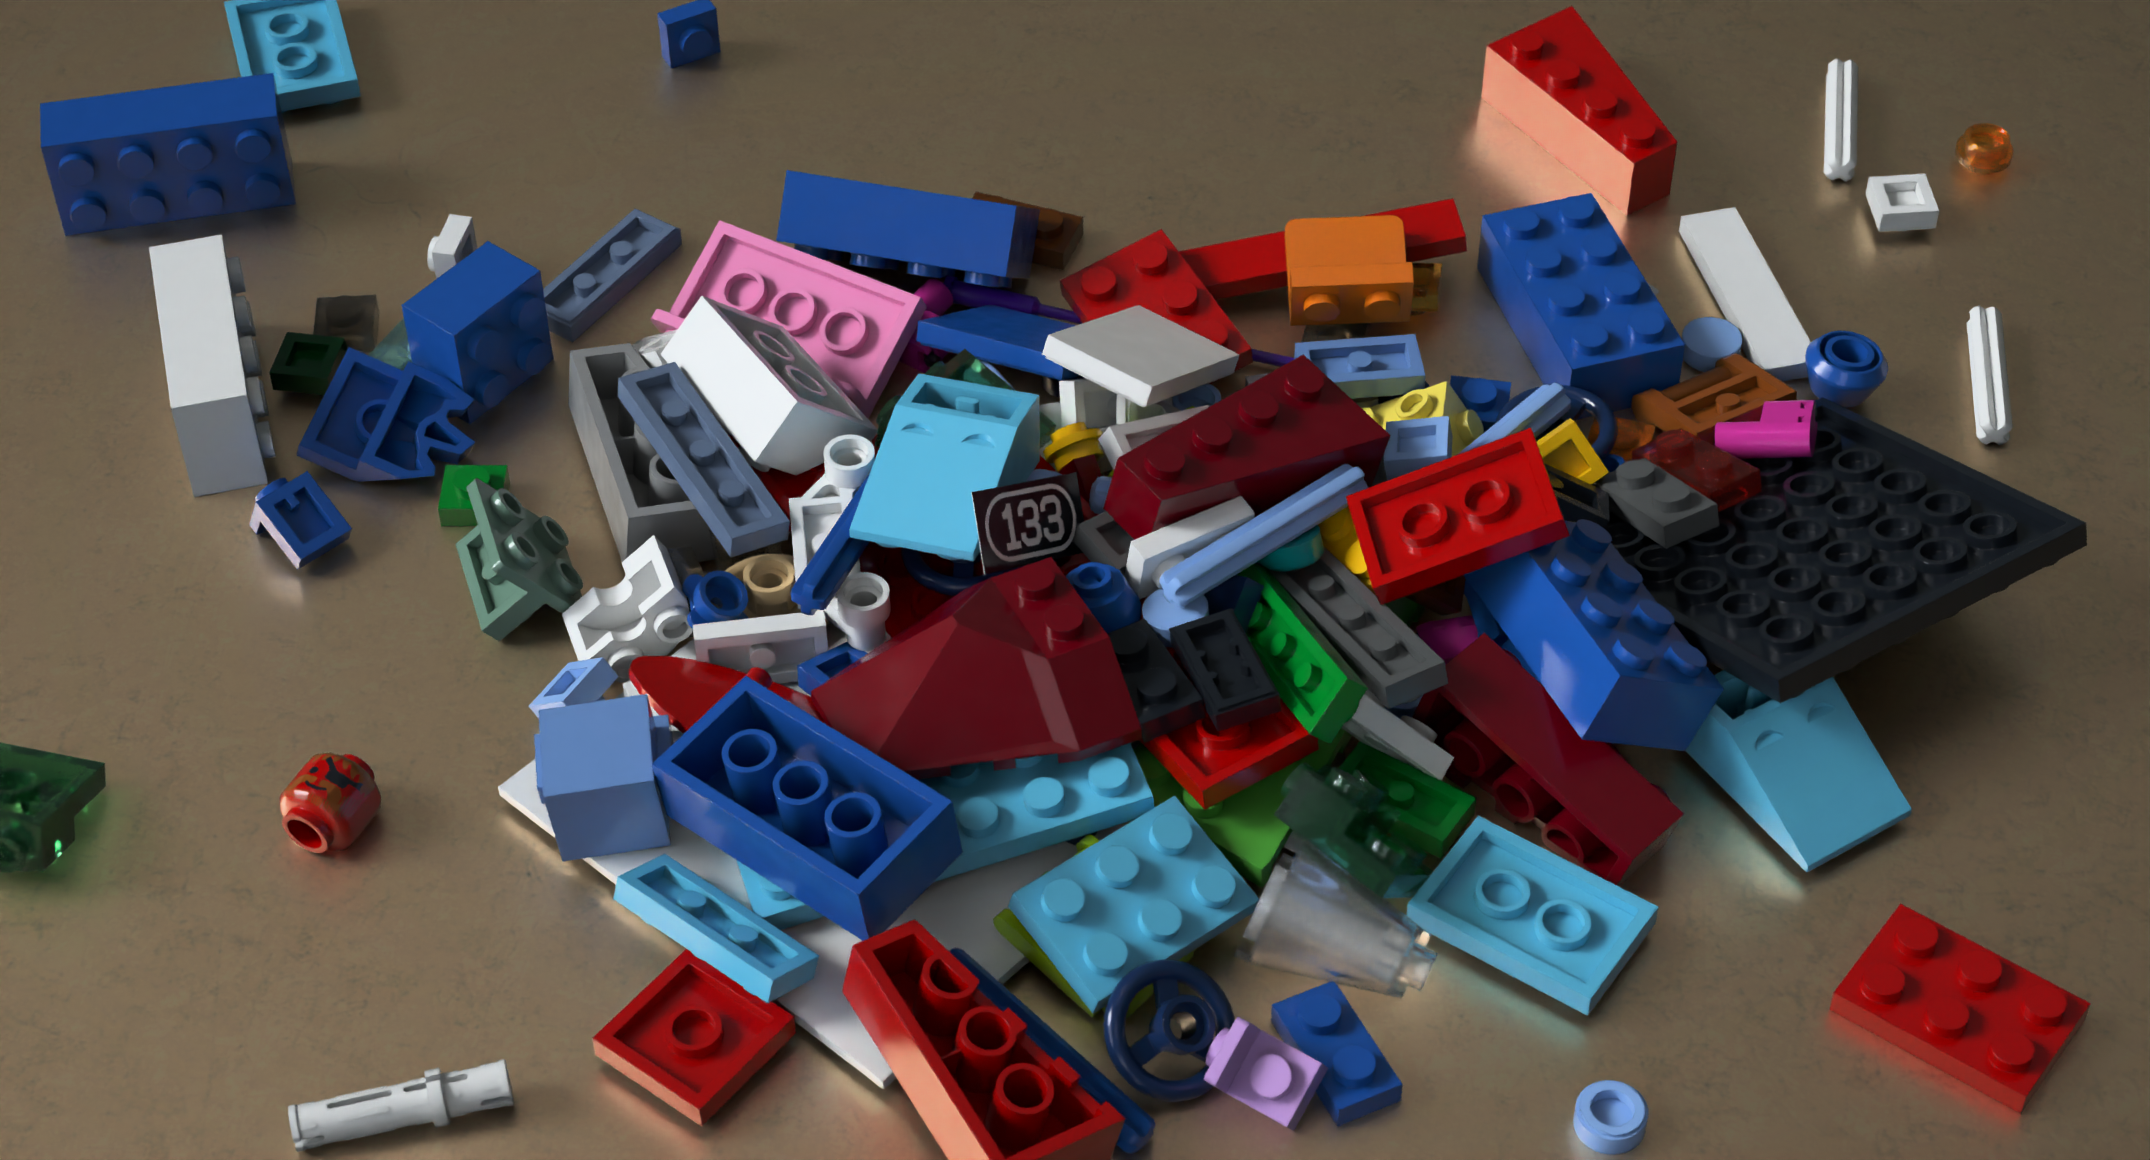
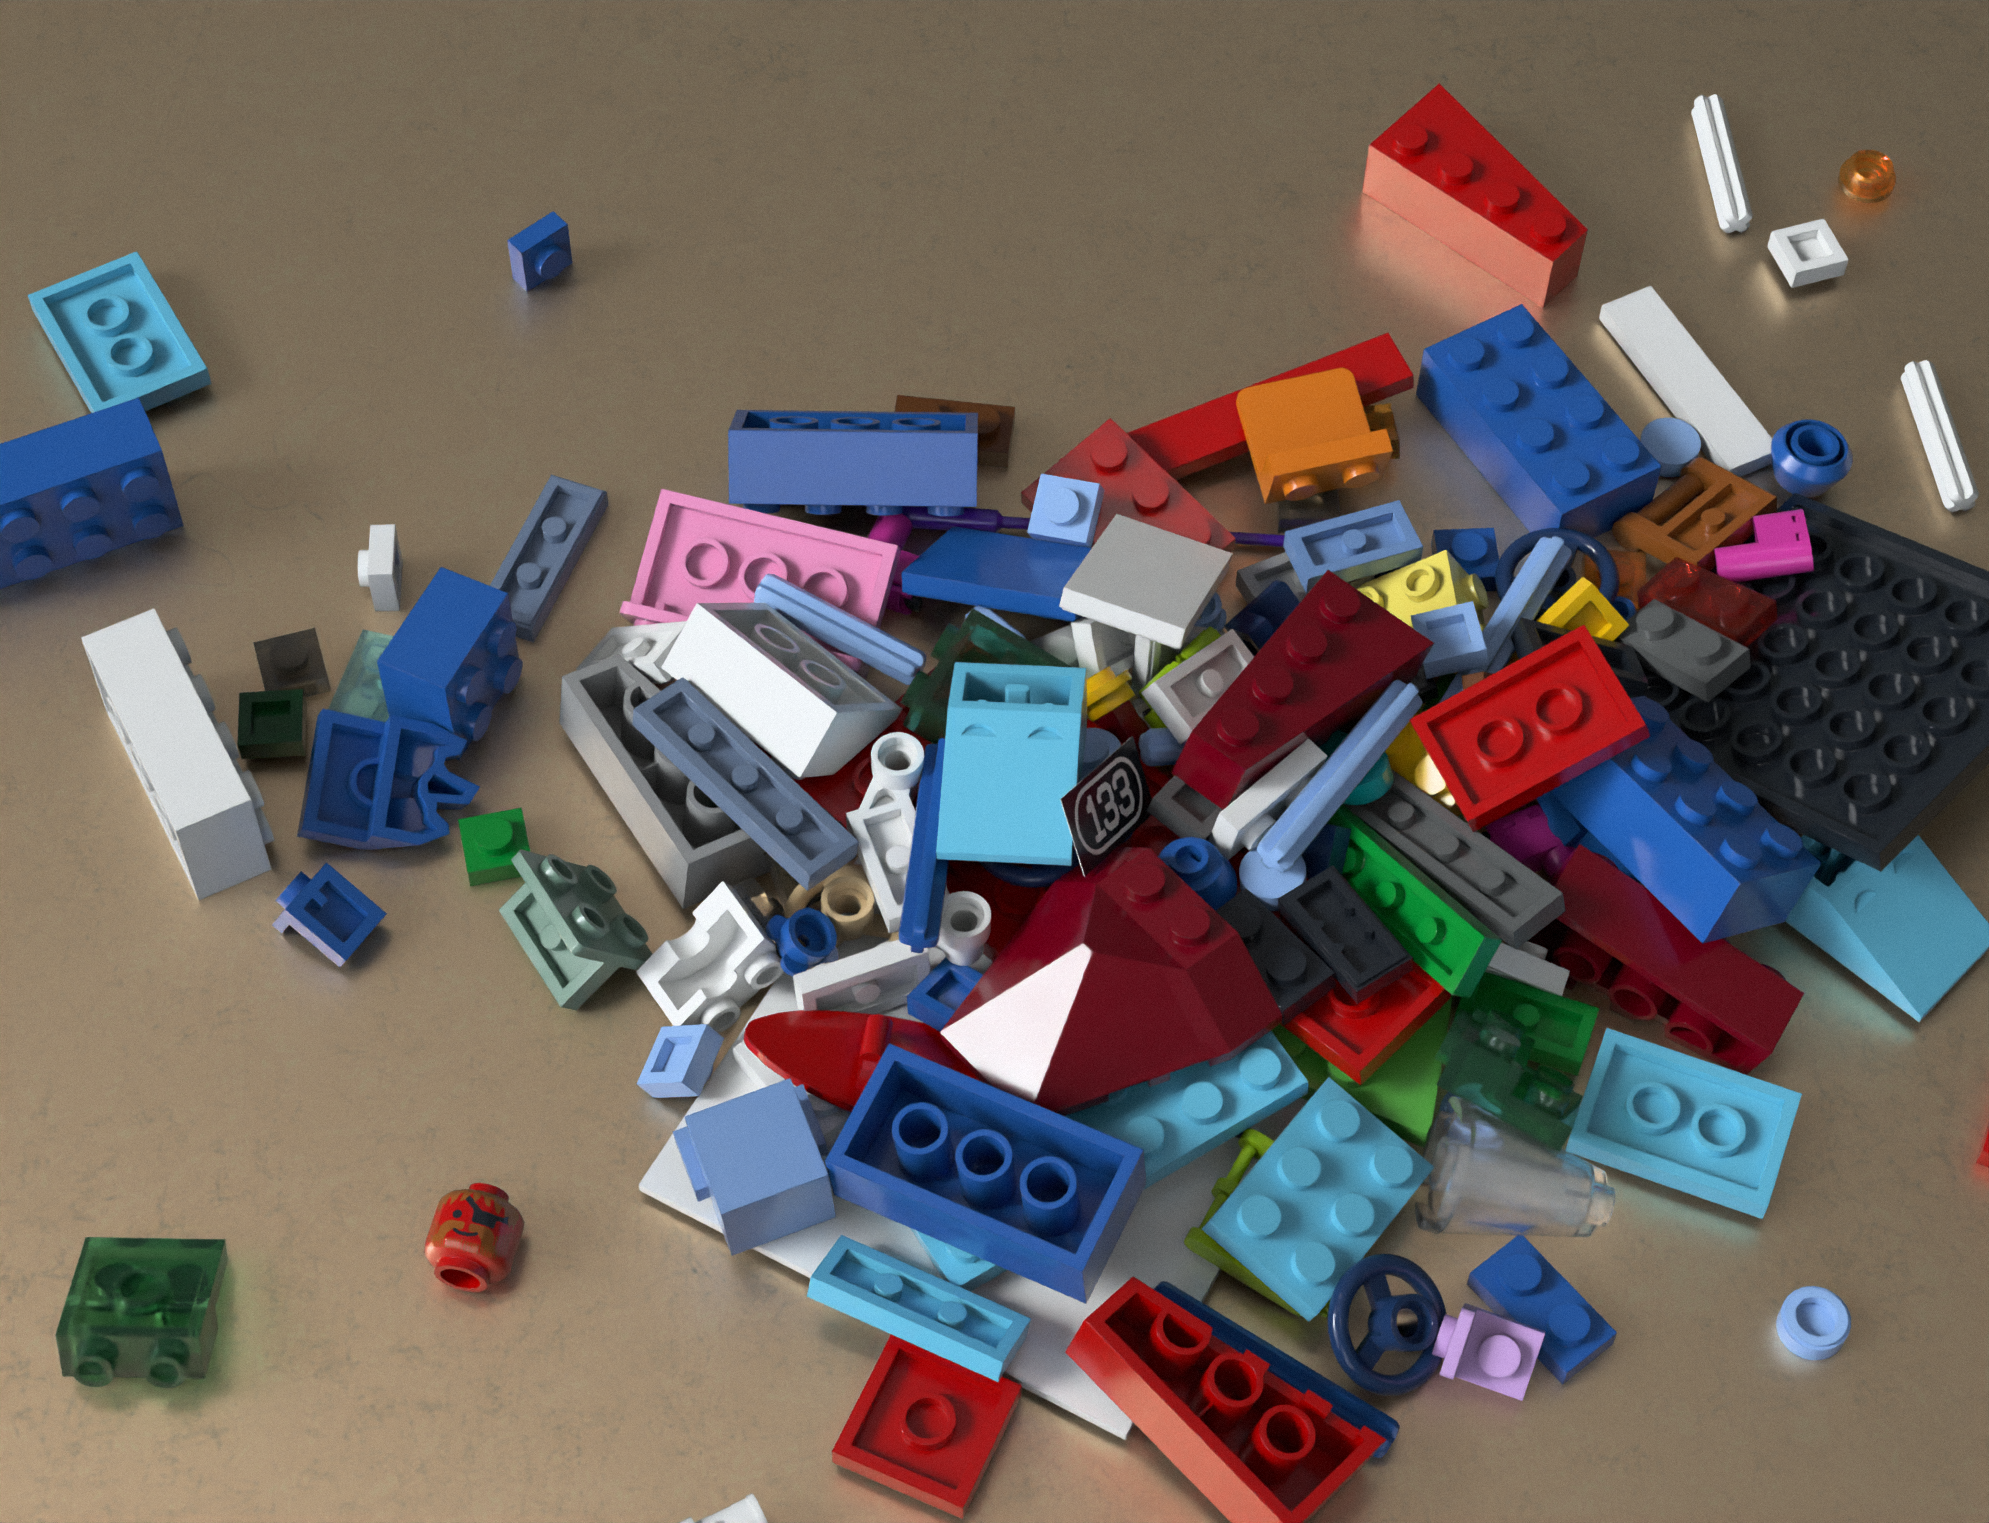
camera: 15 degrees left, 10 degrees up
none -> light blue axle [754,574,927,685]
none -> light blue plate [1027,474,1105,548]

